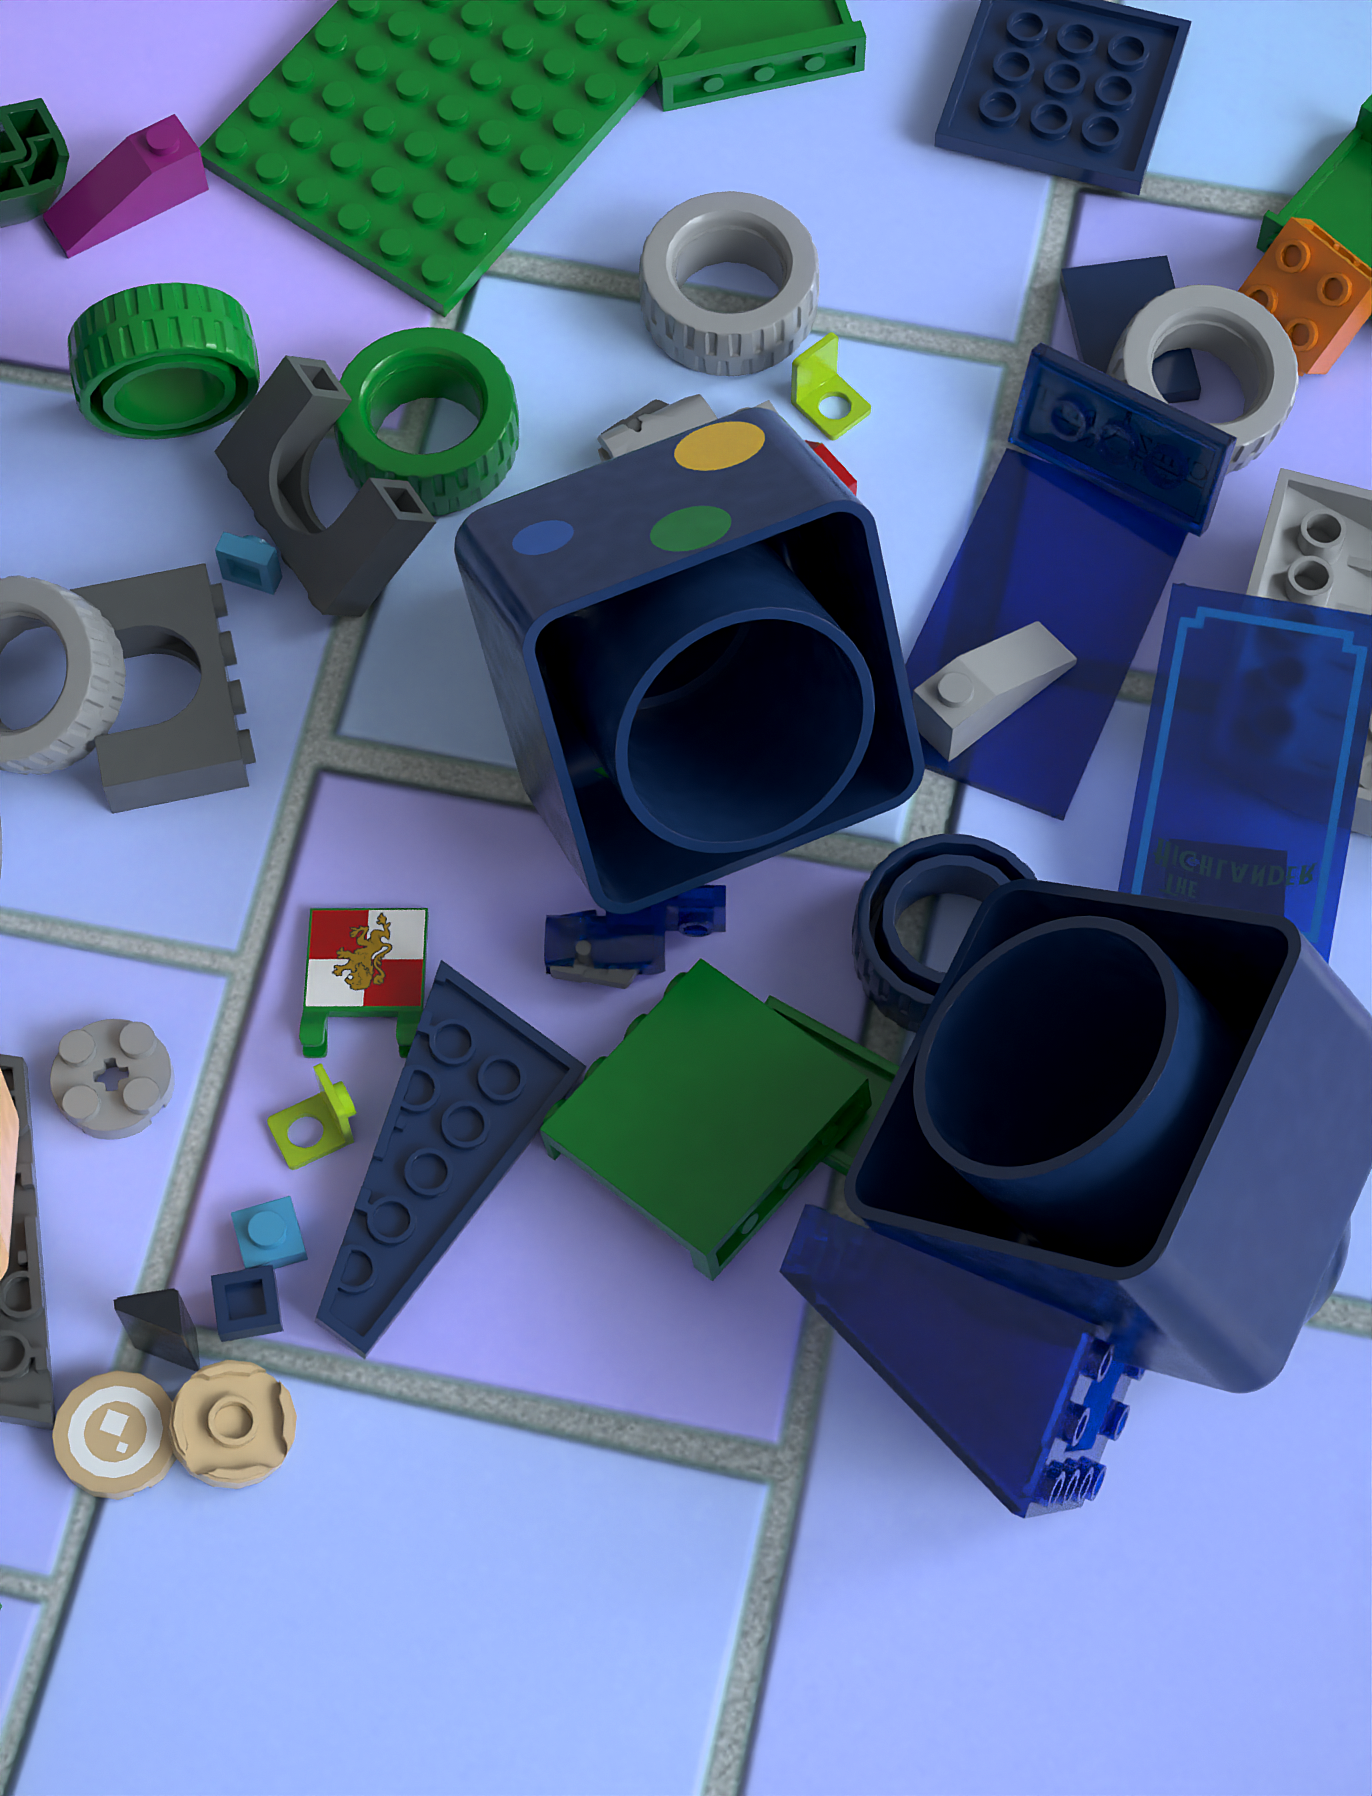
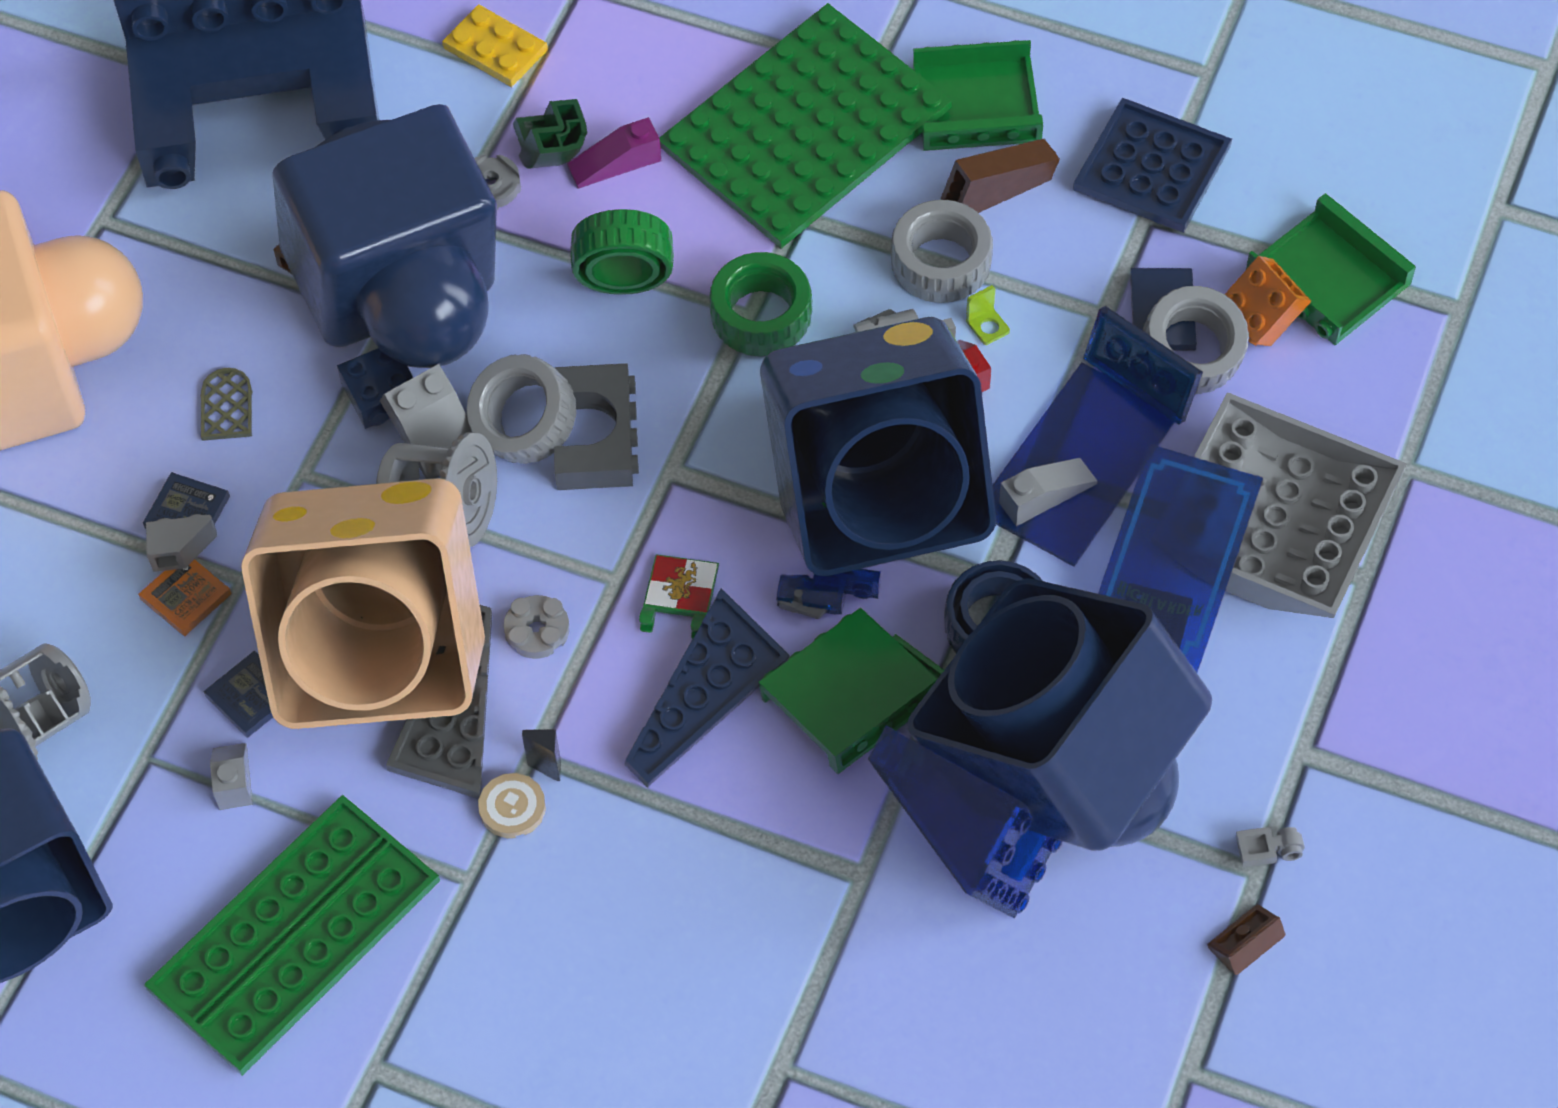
camera: 10 degrees right, 5 degrees down
tan tile [168,1360,297,1489] -> none
dark blue plate [211,1265,284,1342] -> none
dark grey arch [214,355,437,617] -> none
dark azure plate [215,532,283,595] -> none
dark azure plate [231,1196,308,1269] -> none
lime bracket [267,1063,357,1170] -> none
none -> reddish brown slope [940,138,1060,213]

